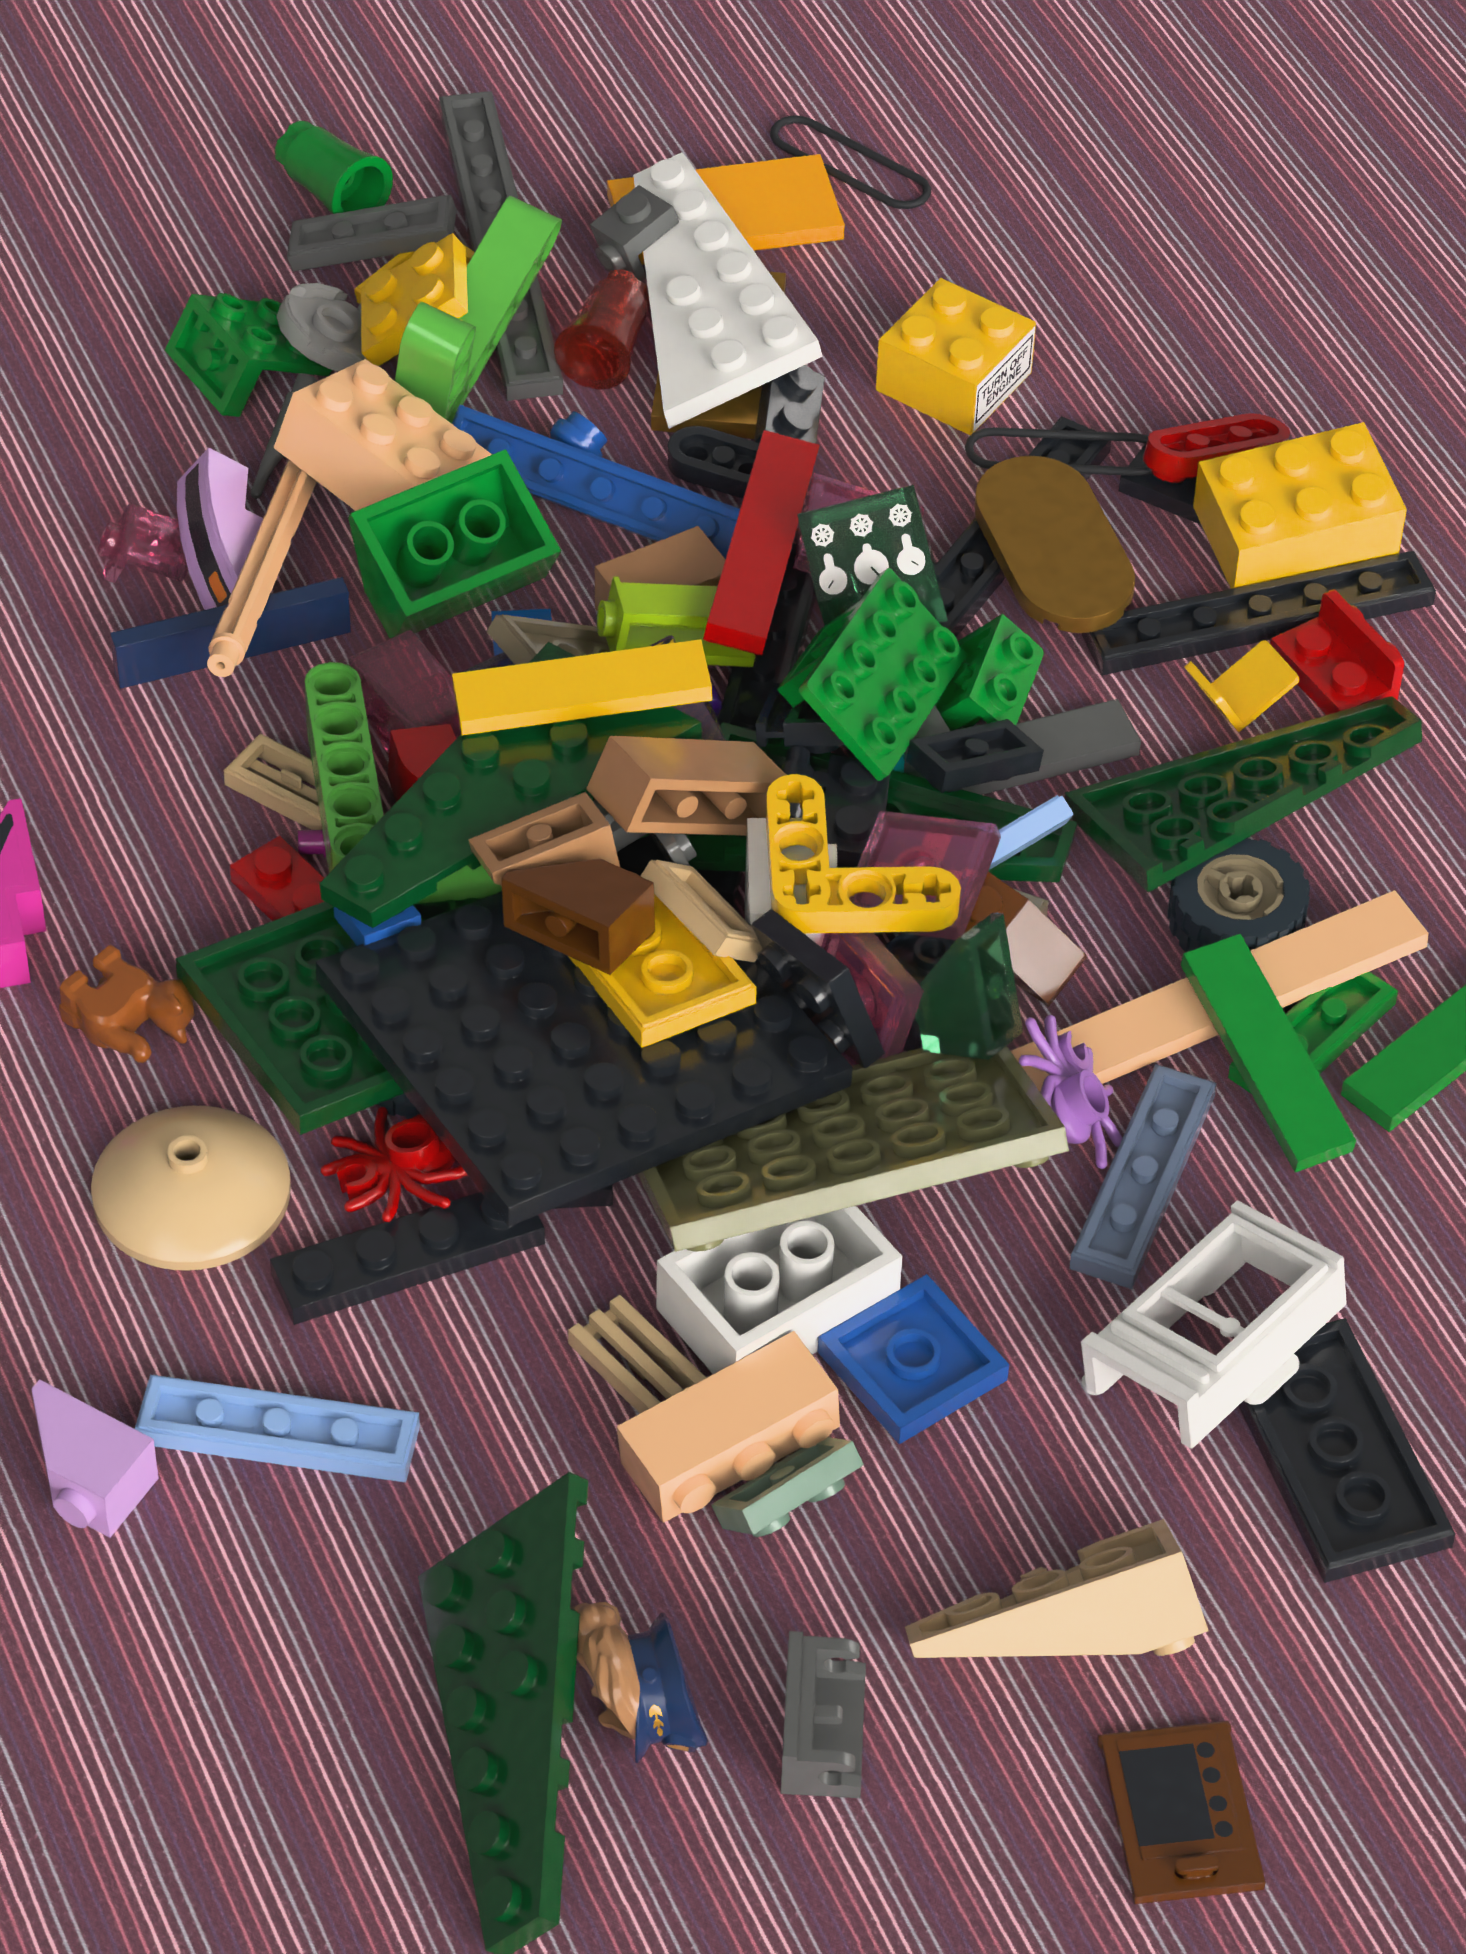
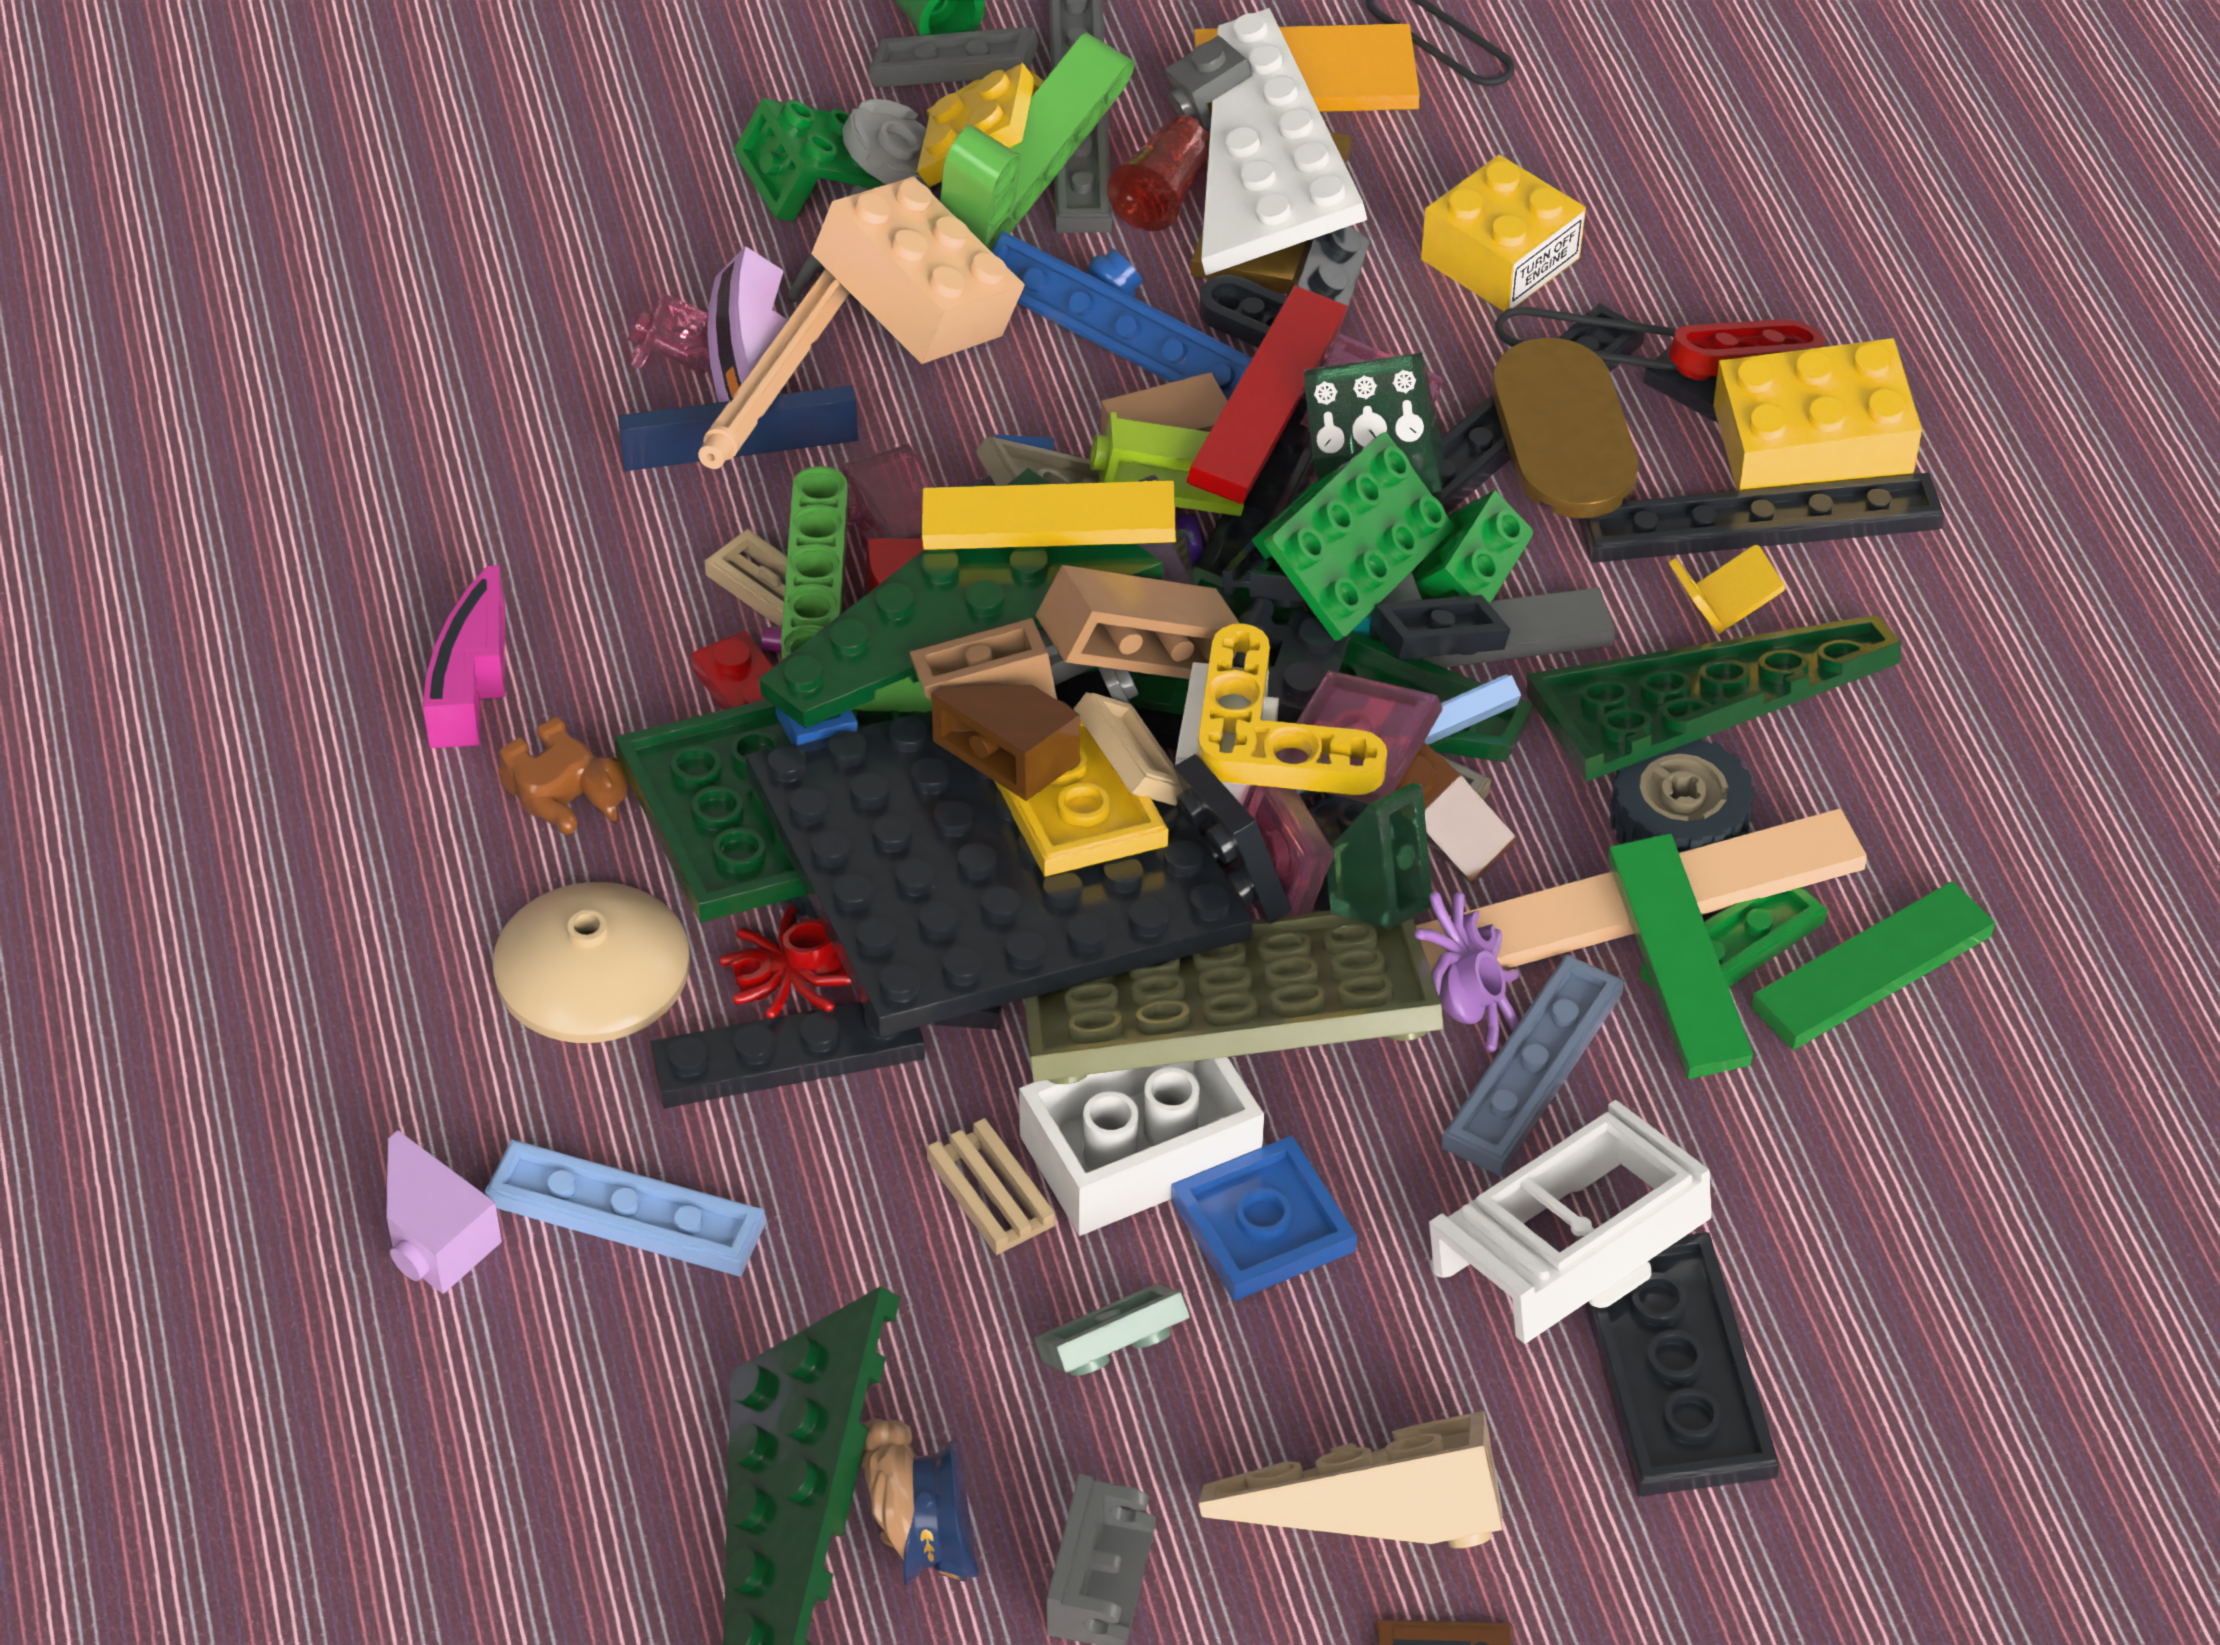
camera: 10 degrees right, 0 degrees up
green slope [348,449,561,643] -> none
light nougat brick [616,1331,840,1523] -> none
red bracket [1270,589,1405,715] -> none

